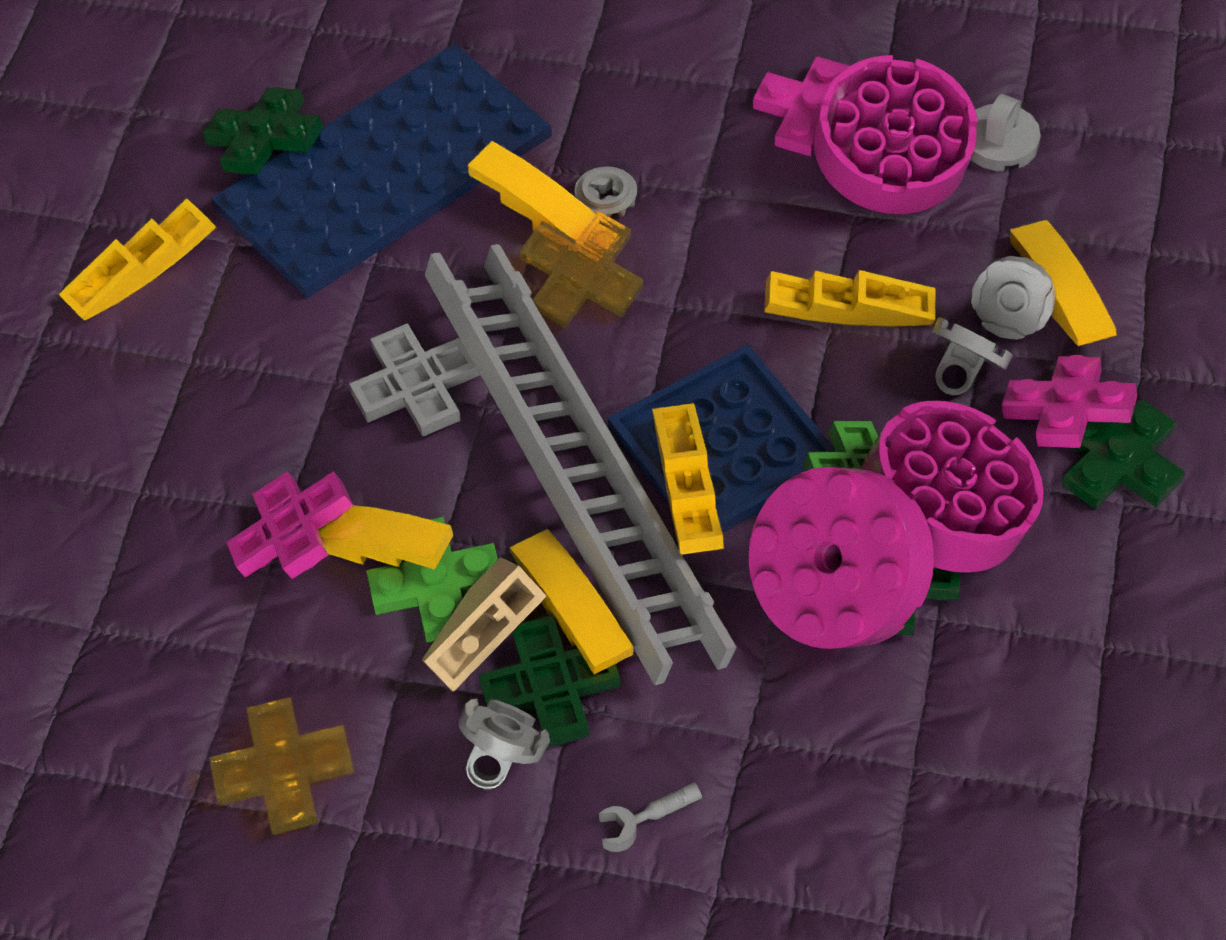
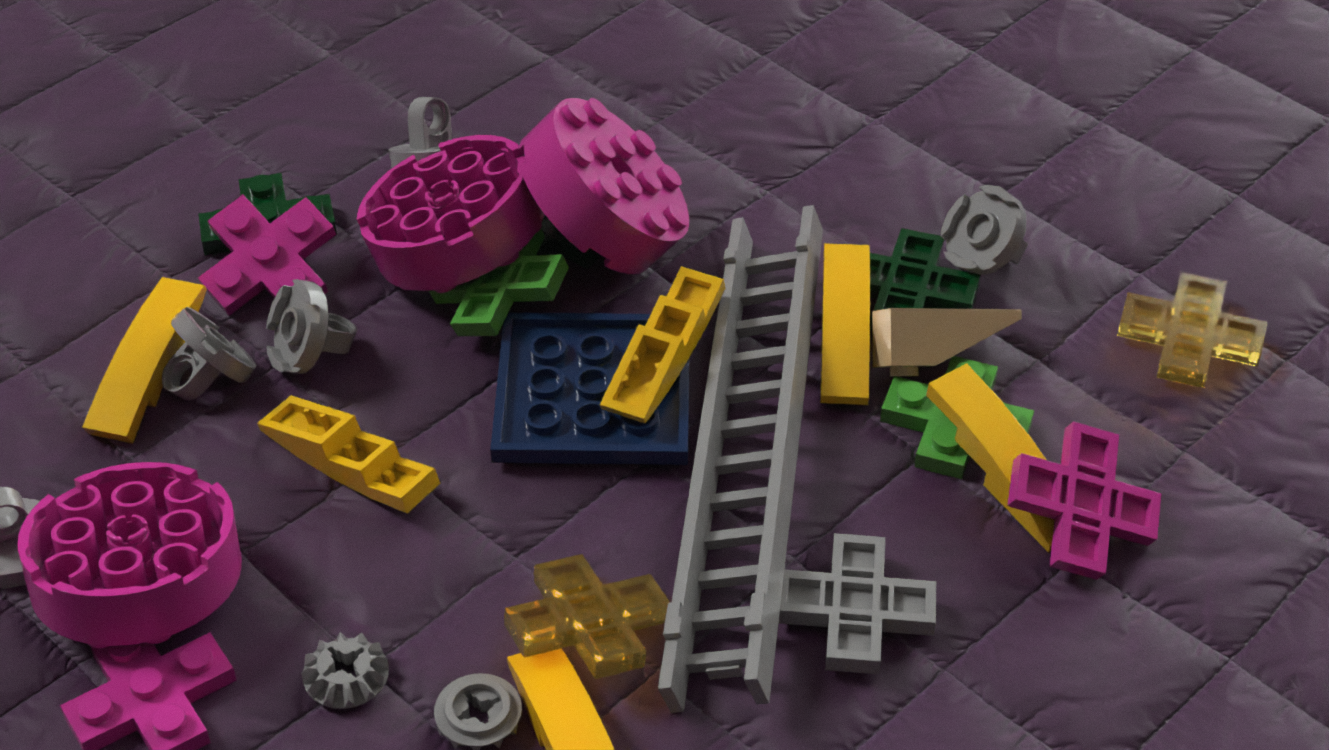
camera: 150 degrees left, 10 degrees down
light grey piece [599,782,702,852] -> none
none -> light grey gear [301,632,389,709]
none -> light grey tile [388,97,452,168]

